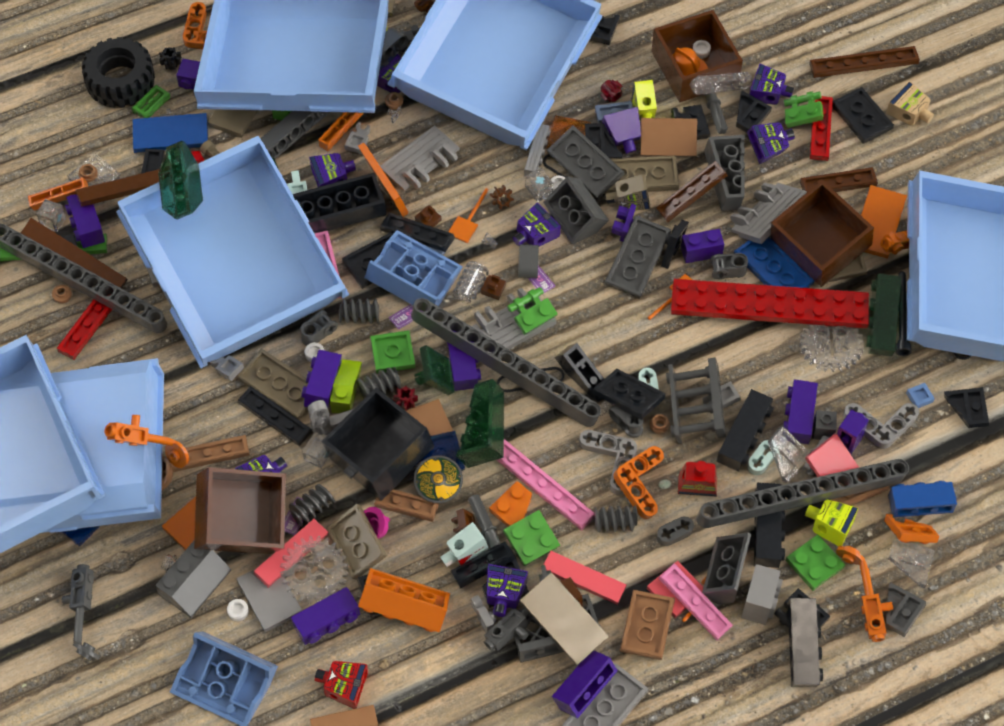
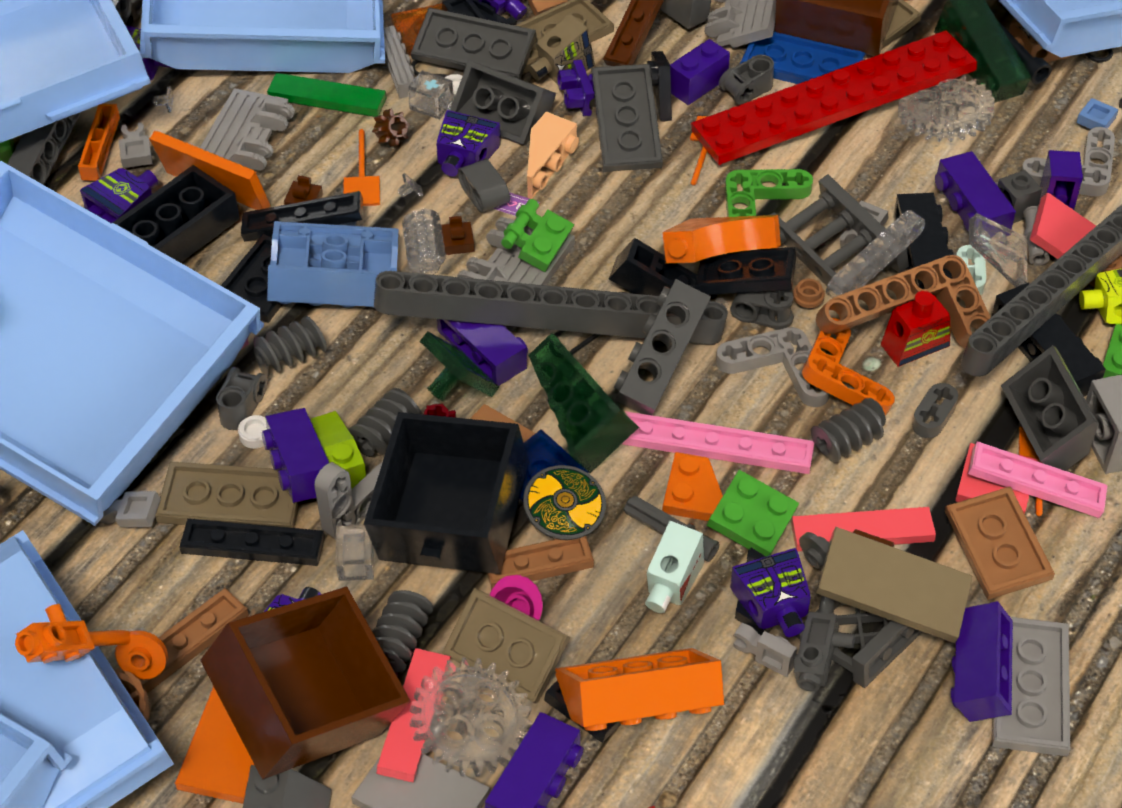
camera: 30 degrees left, 10 degrees down
bright green plate [370,330,415,374] -> none
medium nougat plate [385,92,403,110] -> none
medium lavender sticker [389,304,424,330] -> none
reddish brown tile [451,508,476,533] -> none
black tile [451,541,516,589] -> none
none -> green tile [267,73,386,117]
none -> light nougat slope [527,112,579,199]
none -> dark grey brick [613,279,711,415]
none -> orange arch [663,215,781,263]
none -> bright green beam [725,169,813,217]
none -> medium nougat beam [816,255,991,349]
none -> clear beam [826,210,925,298]

